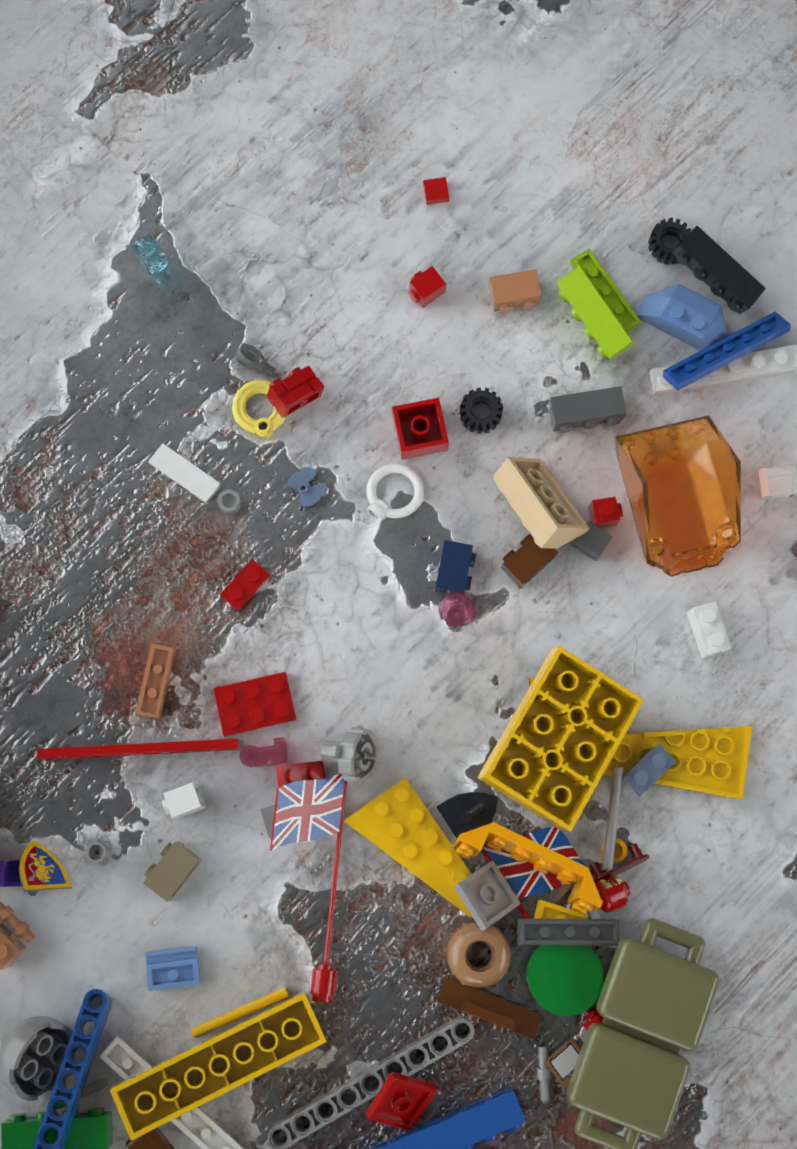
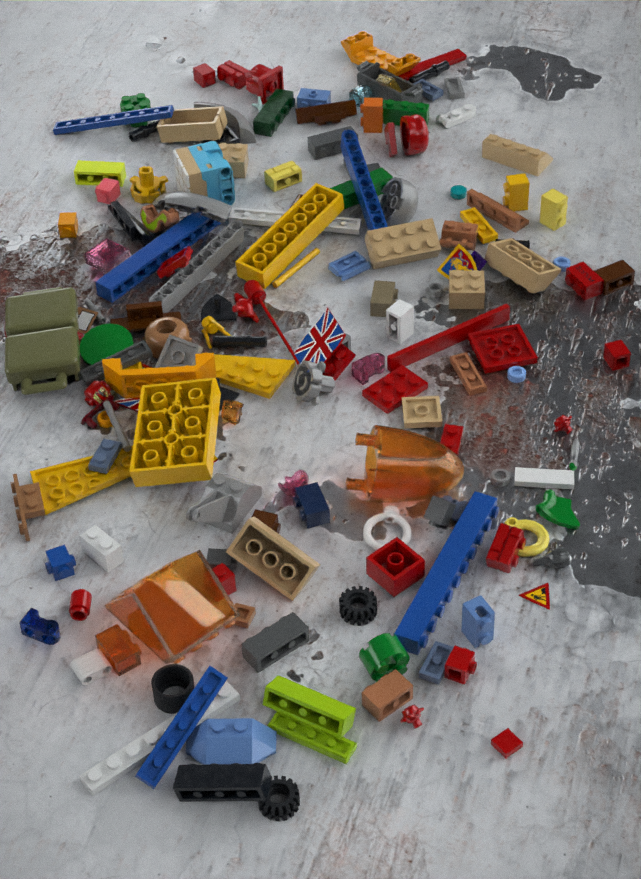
camera: 155 degrees right, 35 degrees down
none -> medium nougat bracket [10,474,45,541]
none -> blue brick [45,545,76,581]
none -> red brick [69,589,92,621]
none -> clear orange brick [95,624,142,676]
none -> black piece [151,664,195,714]
none -> light grey slope [186,473,262,534]
none -> black shield [201,294,236,322]
none -> yellow plant [201,316,231,349]
none -> black pin [212,334,267,349]
none -> clear orange tile [221,399,244,425]
none -> medium nougat plate [228,603,256,628]
none -> red piece [232,293,260,323]
none -> clear orange windscreen [345,425,465,503]
none -> green brick [359,633,410,682]
none -> tan brick [364,218,441,270]
none -> blue brick [394,491,499,656]
none -> red plant [400,704,424,729]
none -> tan plate [402,396,442,429]
none -> sand blue plate [419,641,454,685]
none -> dark grey brick [424,495,456,528]
none -> tan brick [449,270,485,309]
none -> medium blue brick [461,595,495,648]
none -> red plate [468,324,538,374]
none -> light blue tile [507,366,526,383]
none -> sticker [519,583,550,610]
none -> green arm [536,489,580,530]
none -> red plant [554,415,573,435]
none -> light grey piece [569,438,579,471]

